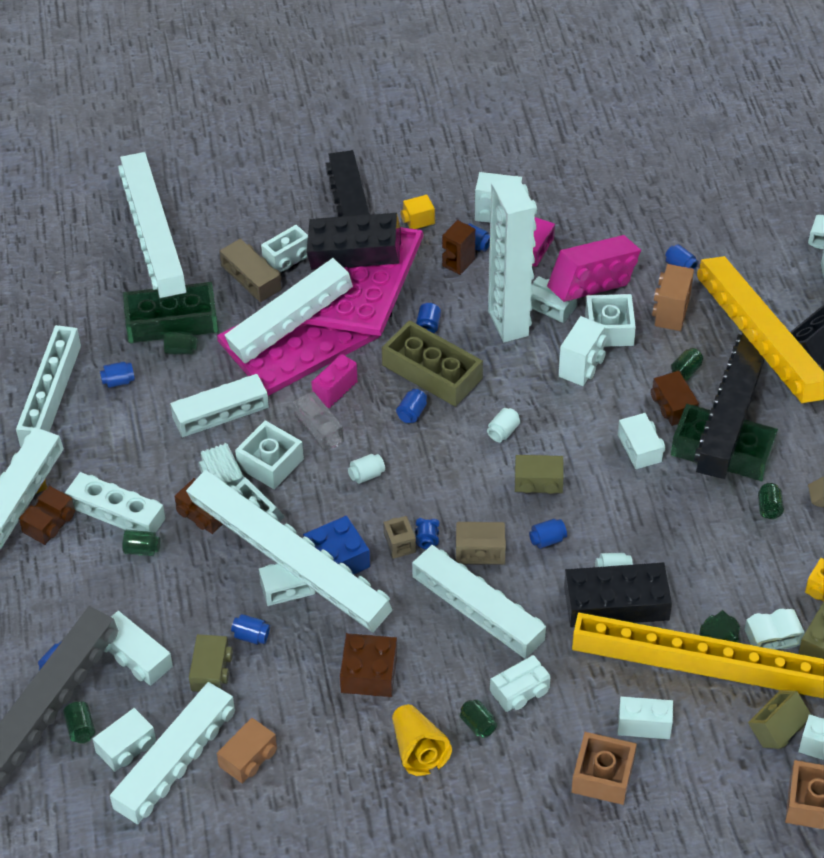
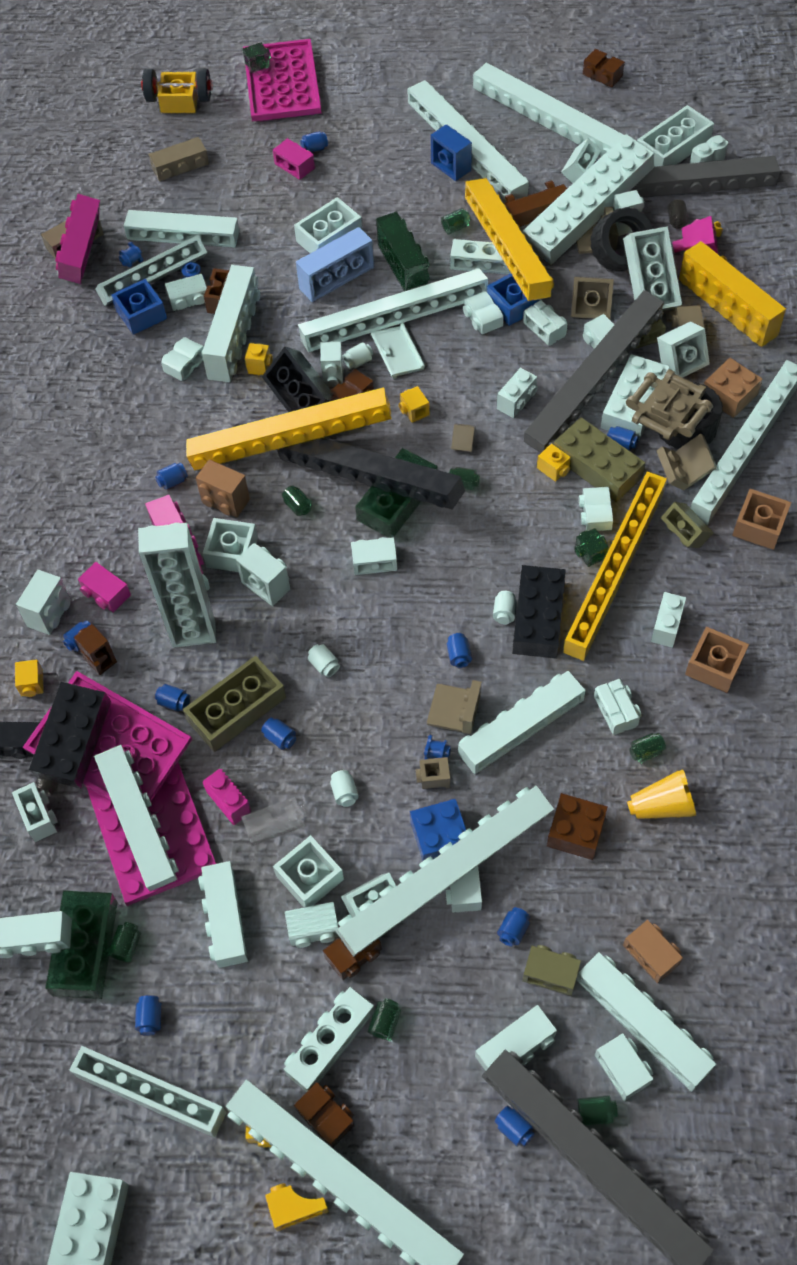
camera: 75 degrees left, 10 degrees up
dark tan brick [219,238,282,302] -> none
olive brick [515,455,564,494] -> none
reddish brown brick [651,371,699,426] -> none

